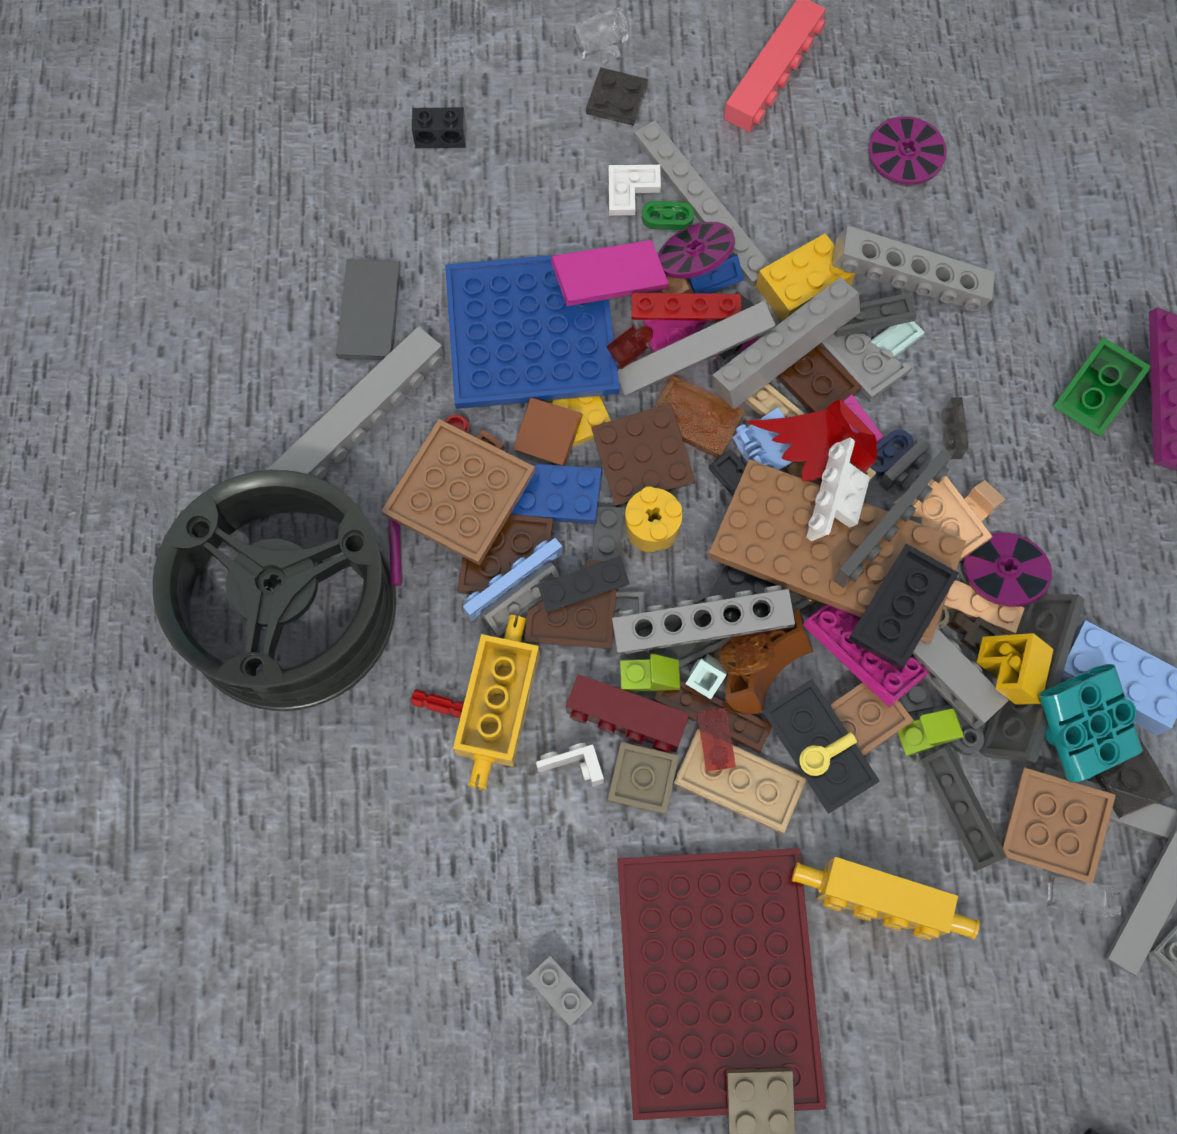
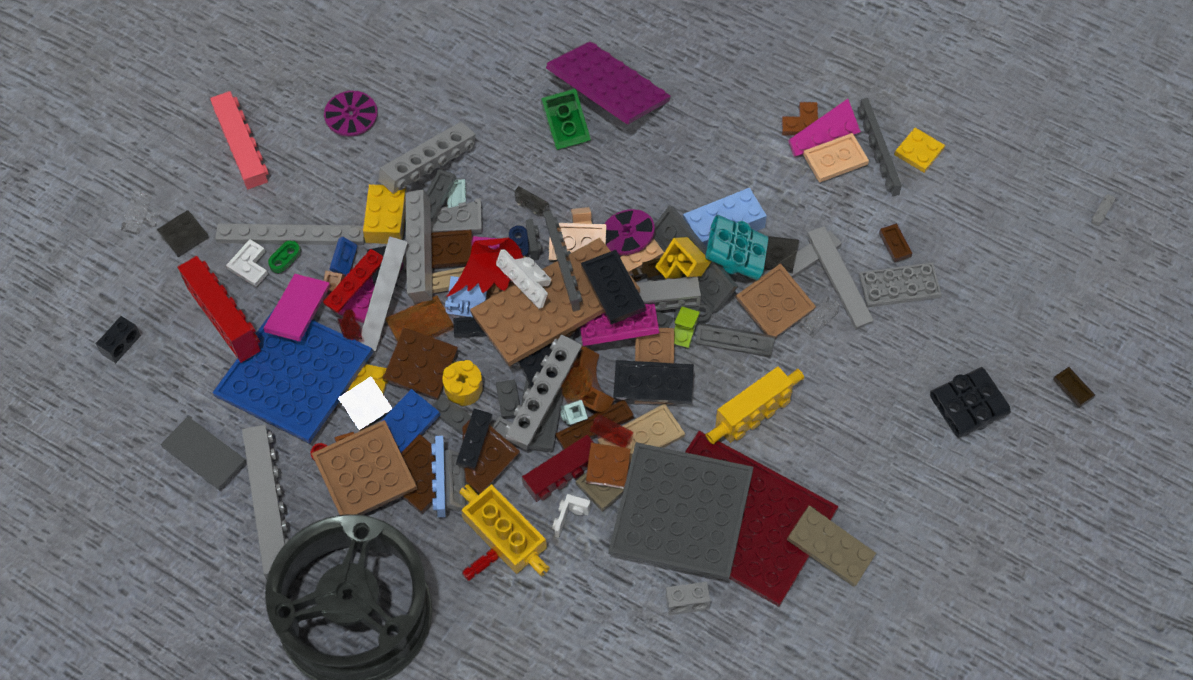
camera: 55 degrees left, 10 degrees down
lime slope [620,654,680,692] -> none
magenta piece [658,222,735,279] -> none
light yellow plate [800,732,857,776] -> none
none -> red brick [177,256,260,363]
none -> dark grey plate [496,379,519,420]
none -> dark orange plate [585,443,631,489]
none -> dark grey plate [608,442,753,581]

